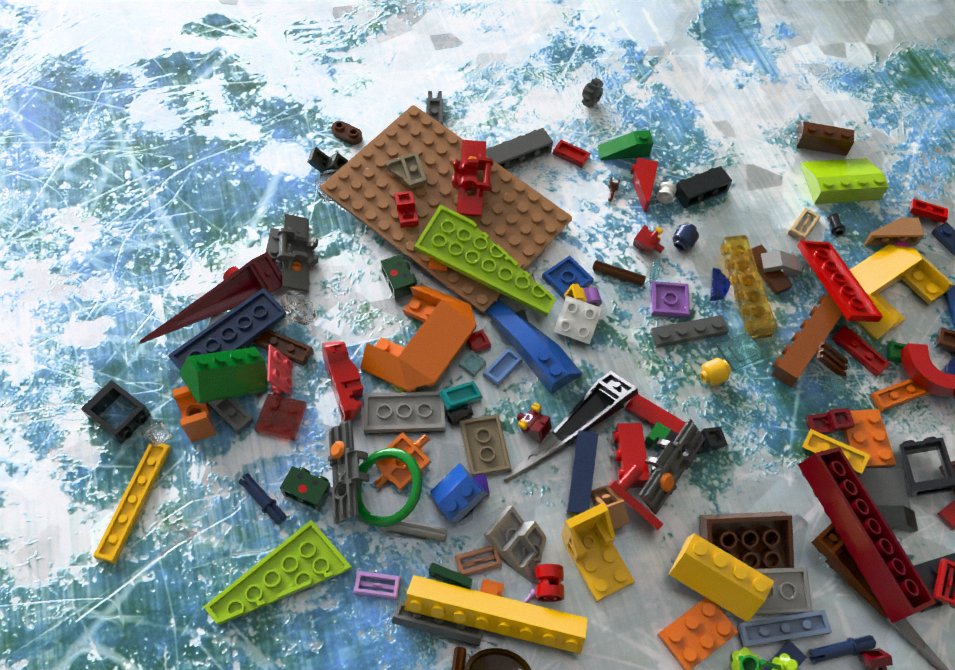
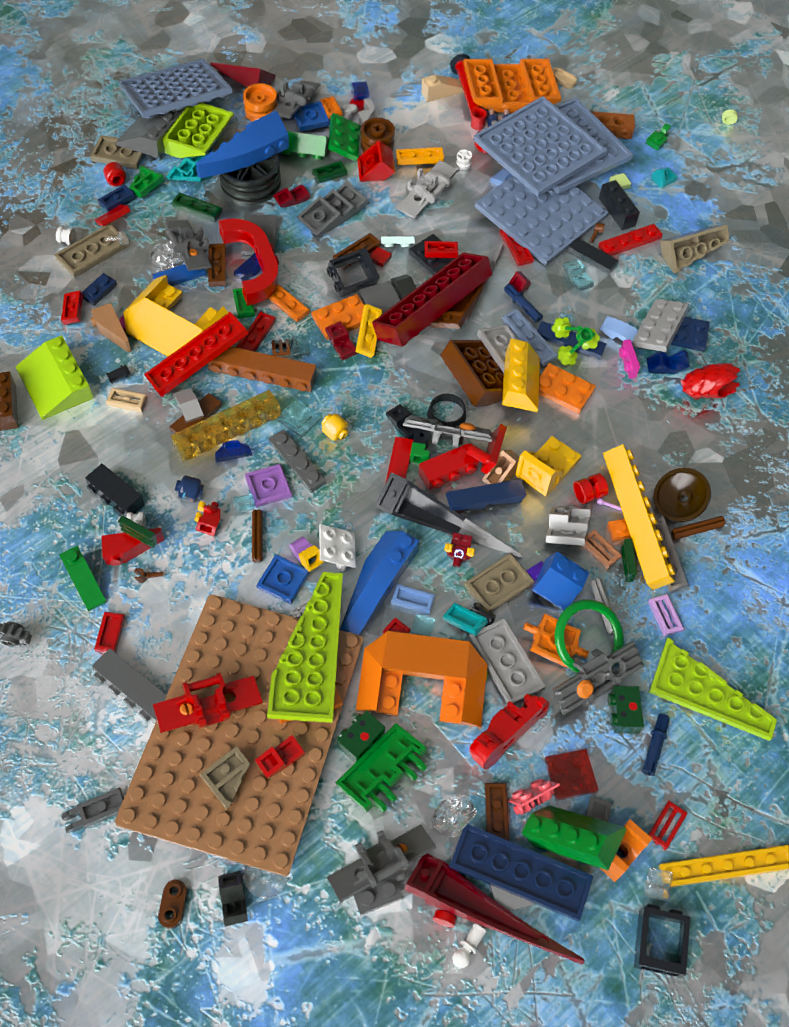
camera: 115 degrees left, 0 degrees up
none -> dark green tile [118,516,157,548]
none -> green hinge [335,723,427,812]
none -> black tyre [427,393,466,427]
none -> white pin [452,923,486,969]
none -> red tile [648,800,688,851]

